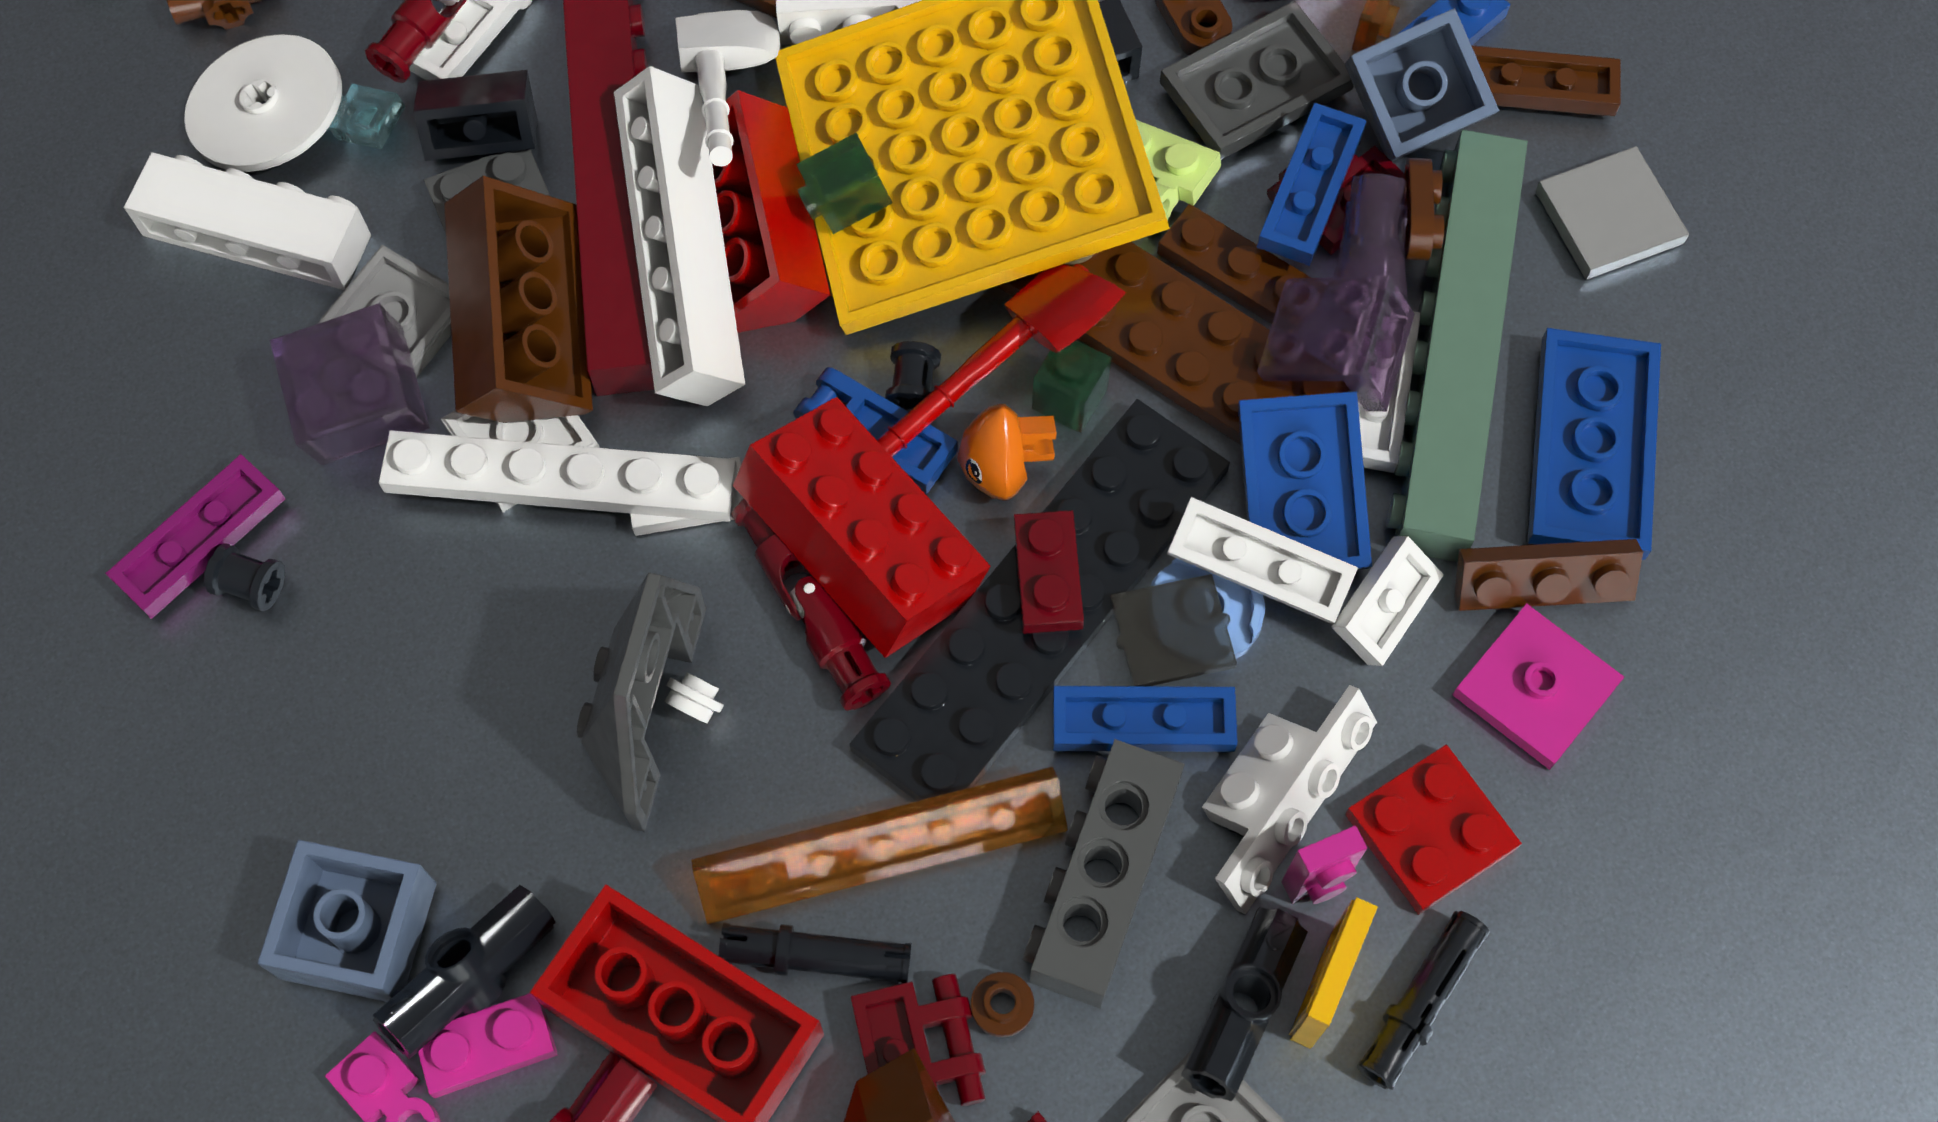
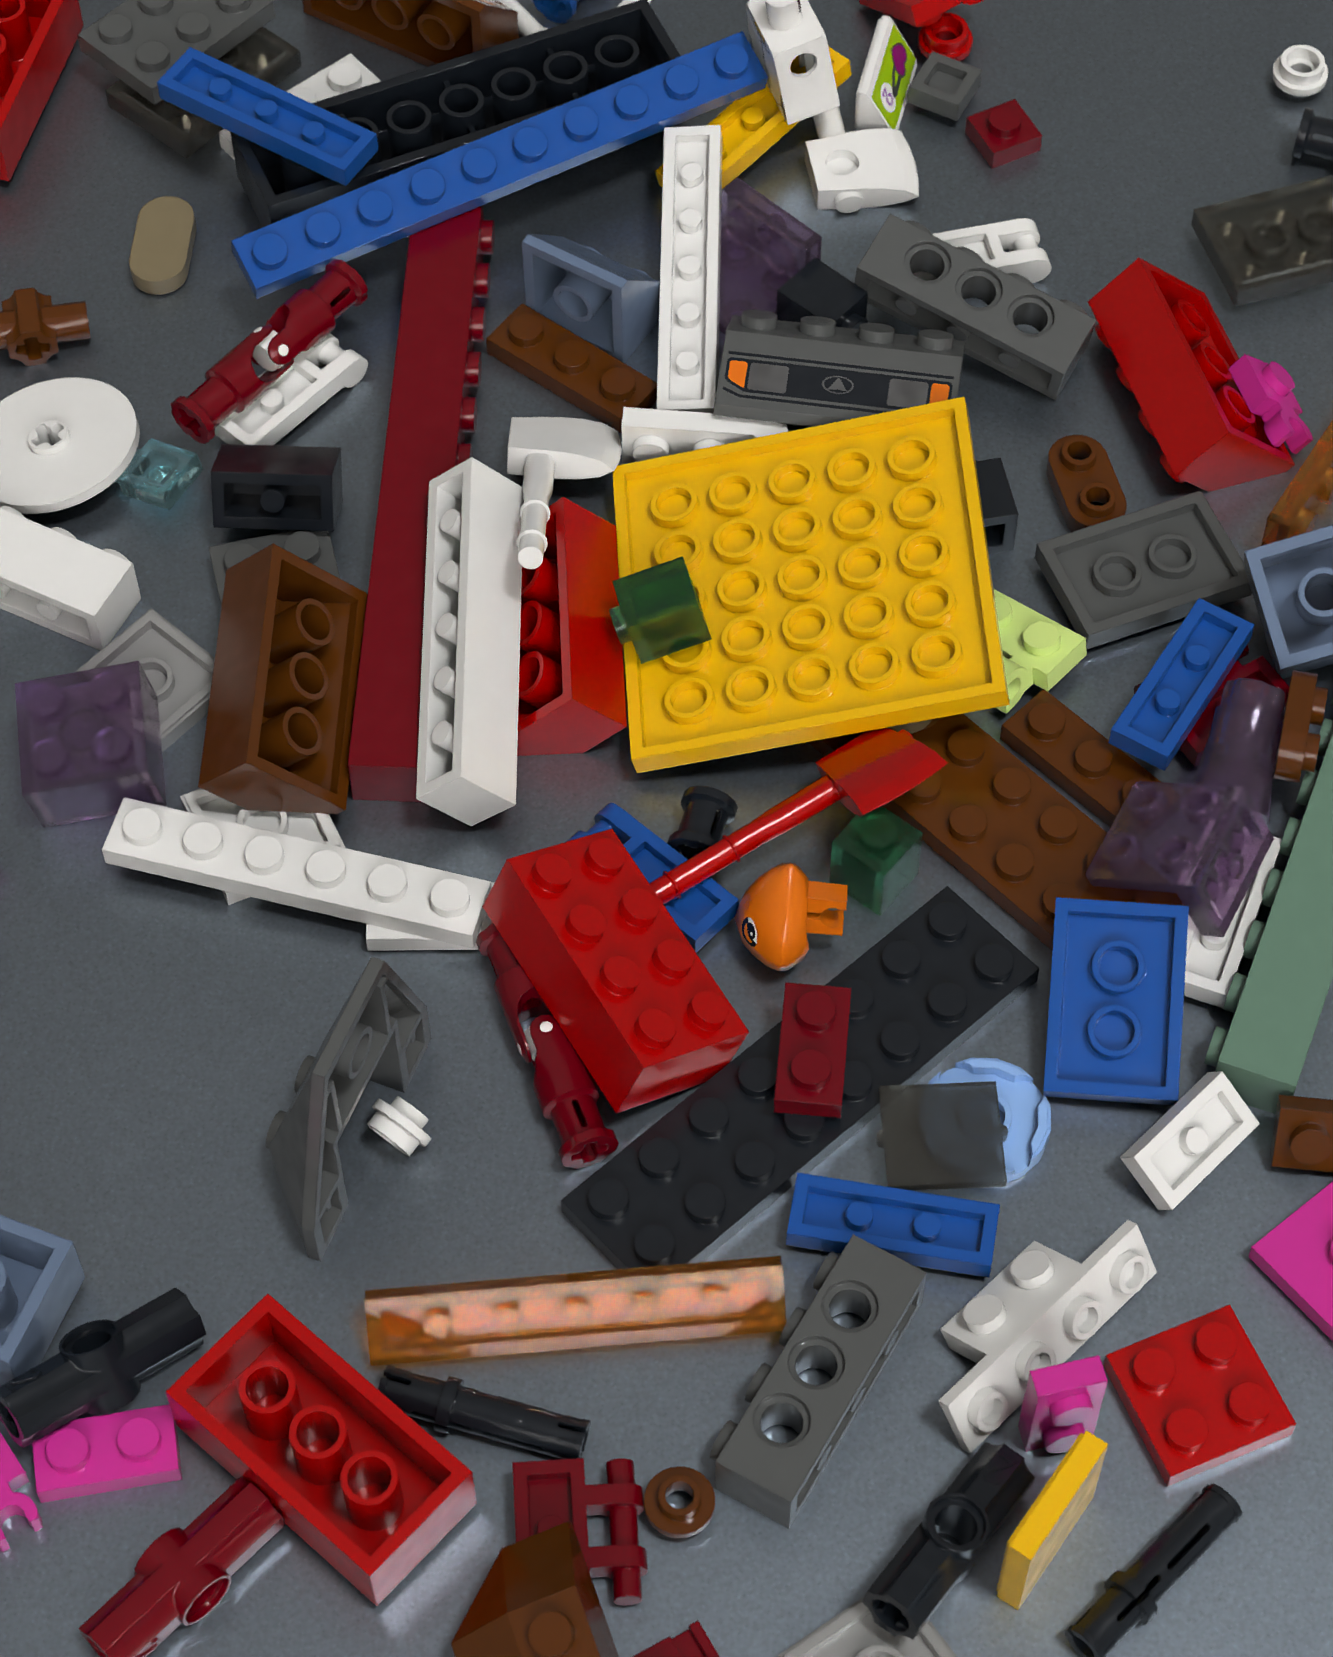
camera: 10 degrees right, 10 degrees down
white plate [1167,497,1358,624] -> none

